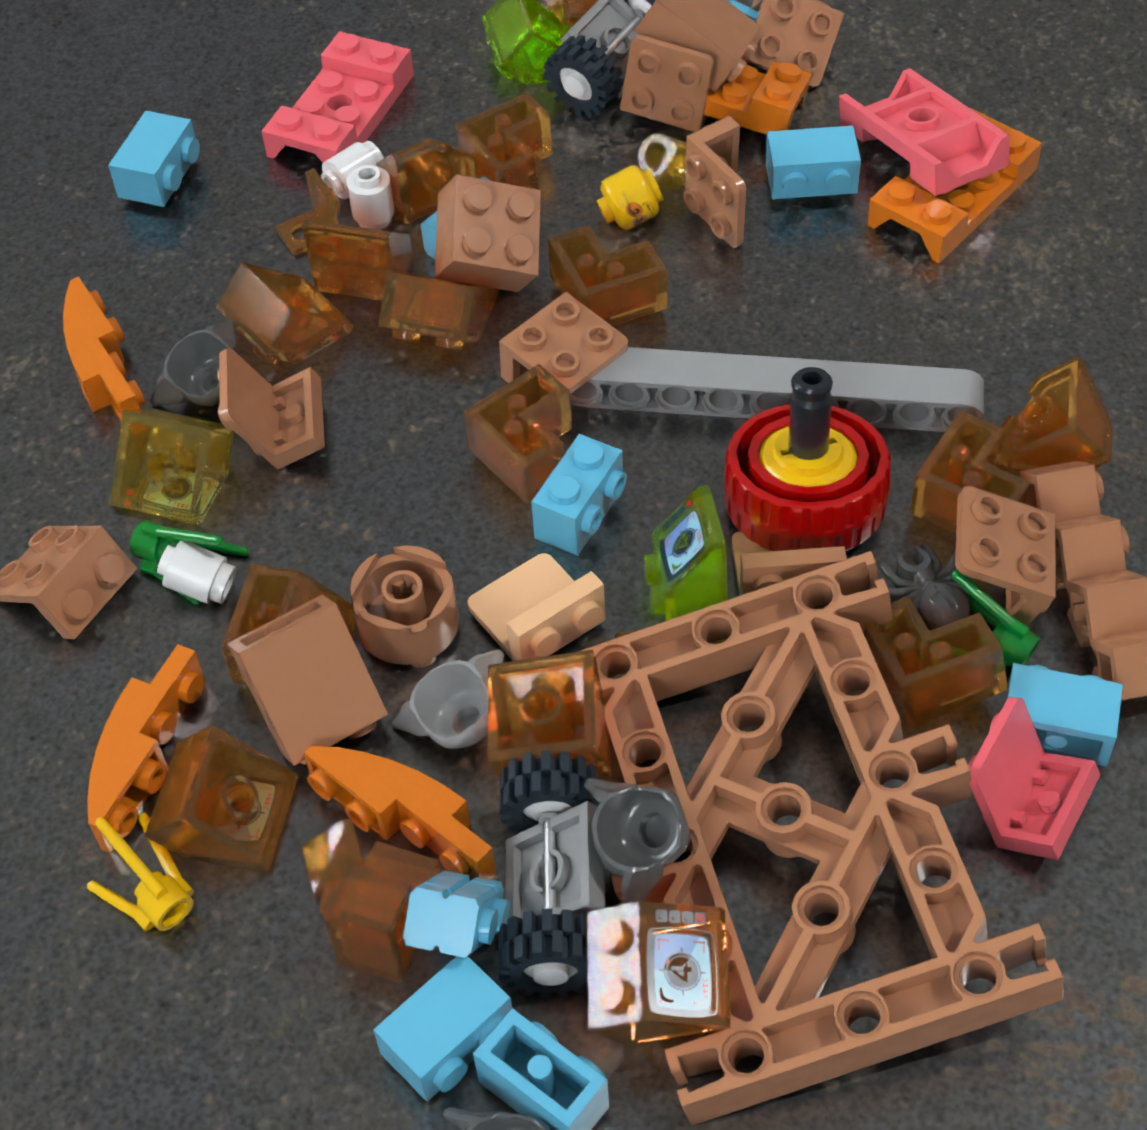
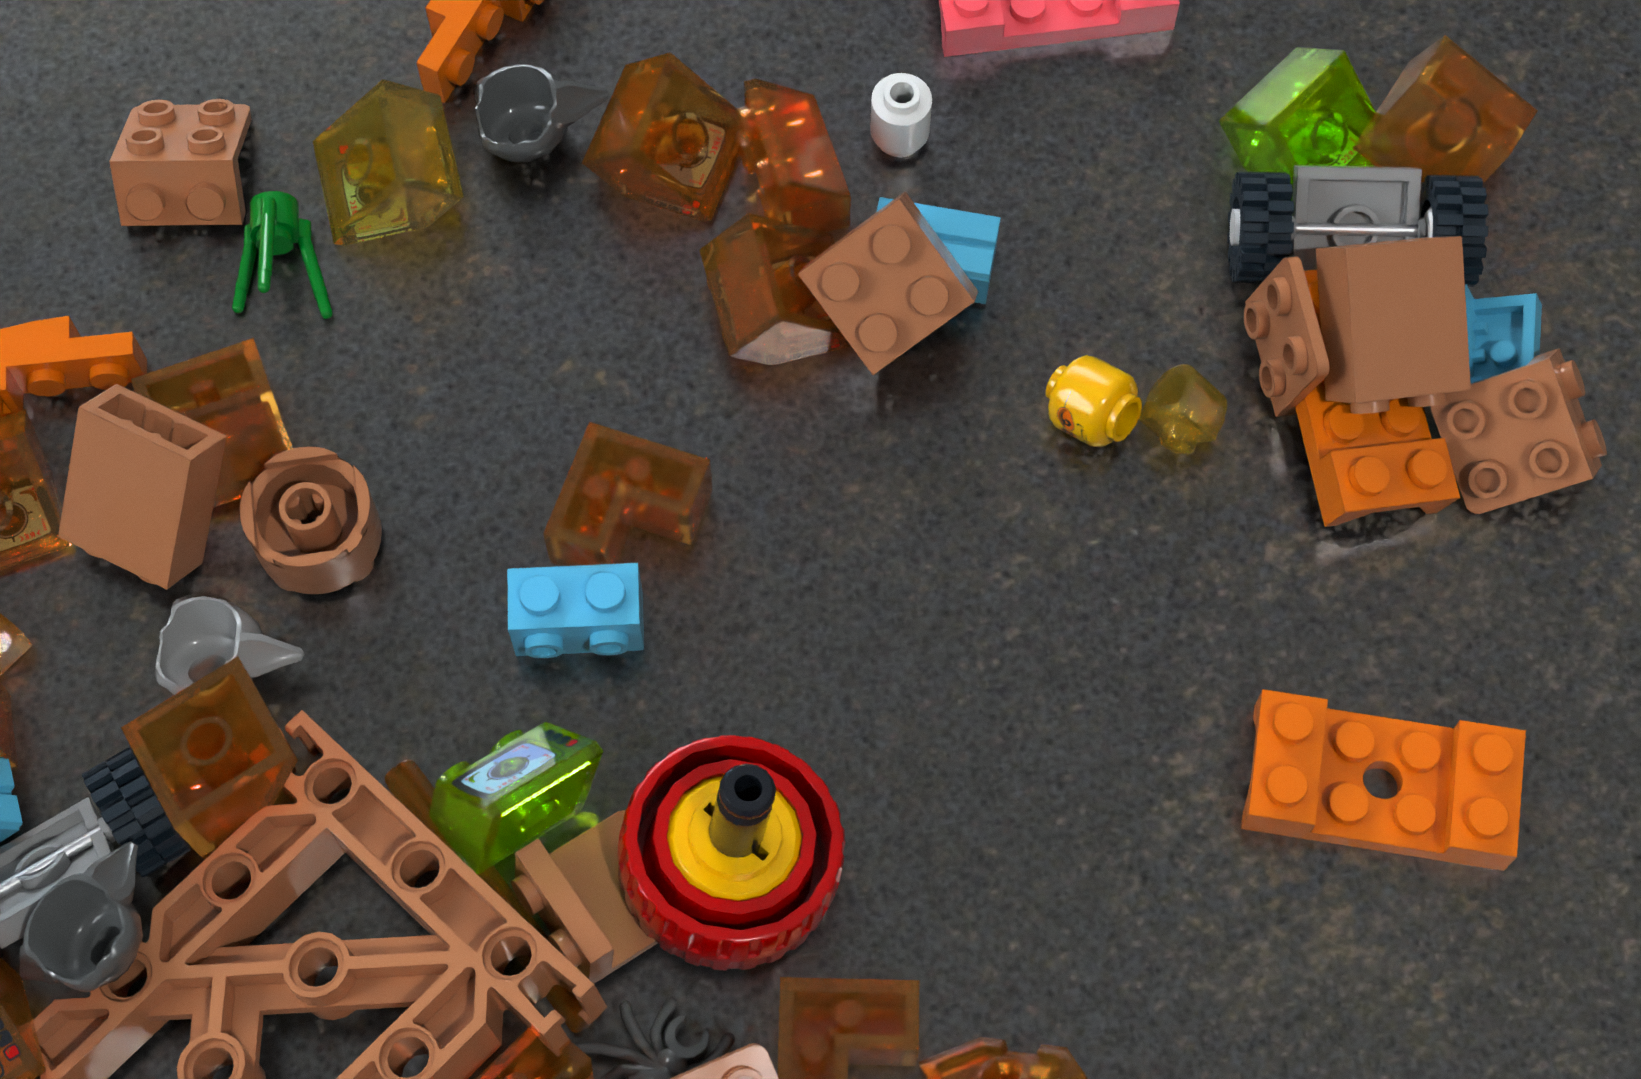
camera: 55 degrees right, 15 degrees up
white brick [157,540,237,604] -> none
nougat bracket [217,347,325,469] -> none
clear orange bracket [275,168,341,255] -> none
orange slope [303,745,496,881] -> none
white brick [321,141,386,199] -> none
clear orange slope [376,138,478,224] -> none
clear orange brick [455,92,553,190] -> none
light nougat bracket [468,553,606,672] -> none
nougat bracket [499,292,628,395] -> none
clear orange brick [548,225,667,326] -> none
light grey beam [563,347,984,433] -> none
nougat bracket [683,116,746,248] -> none
medium azure brick [766,126,861,199] -> none
coral piece [839,68,1010,196] -> none

